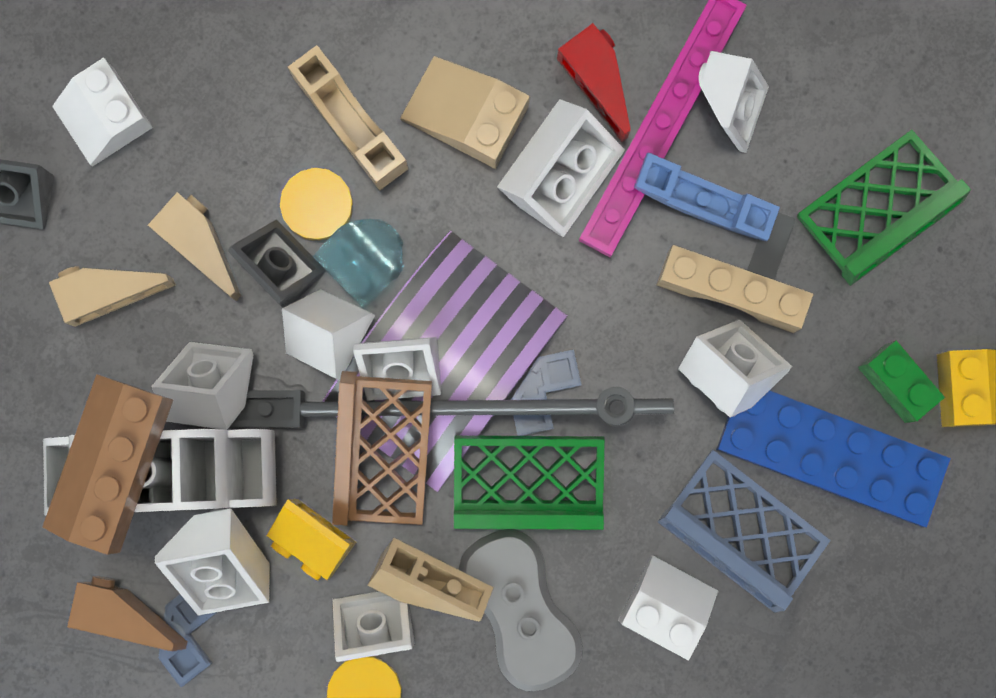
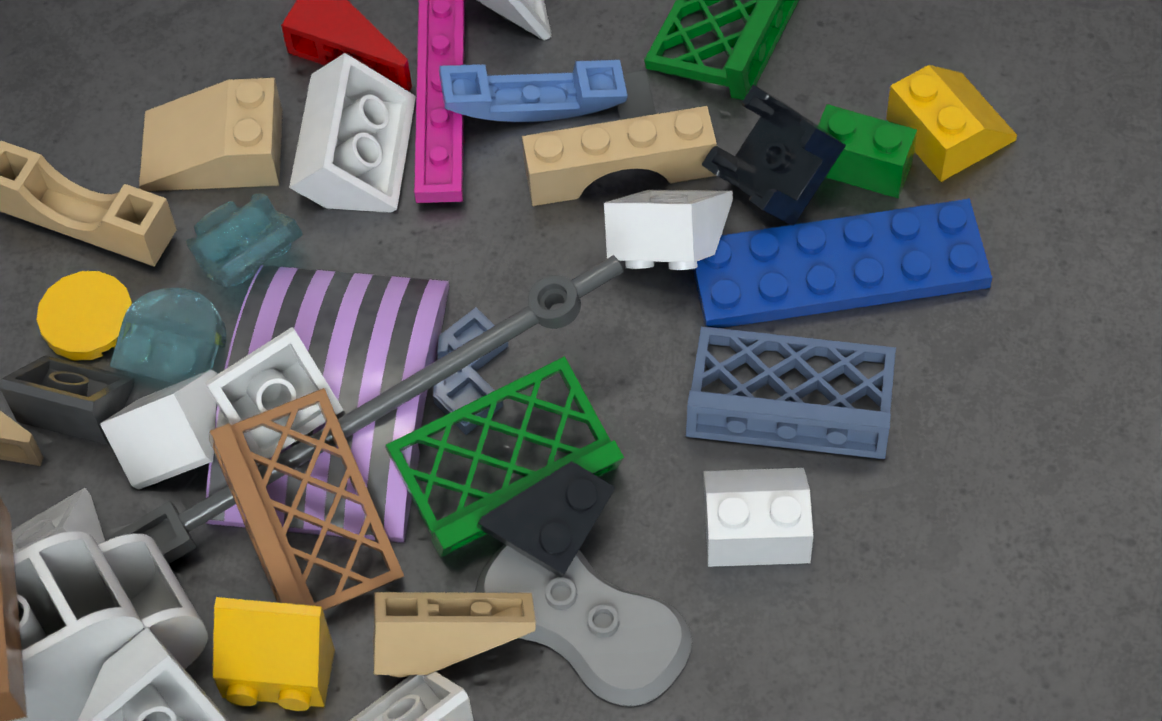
camera: 25 degrees left, 25 degrees down
none -> clear light blue slope [186,193,303,289]
none -> black wing [477,461,616,577]
none -> black panel [702,84,846,226]

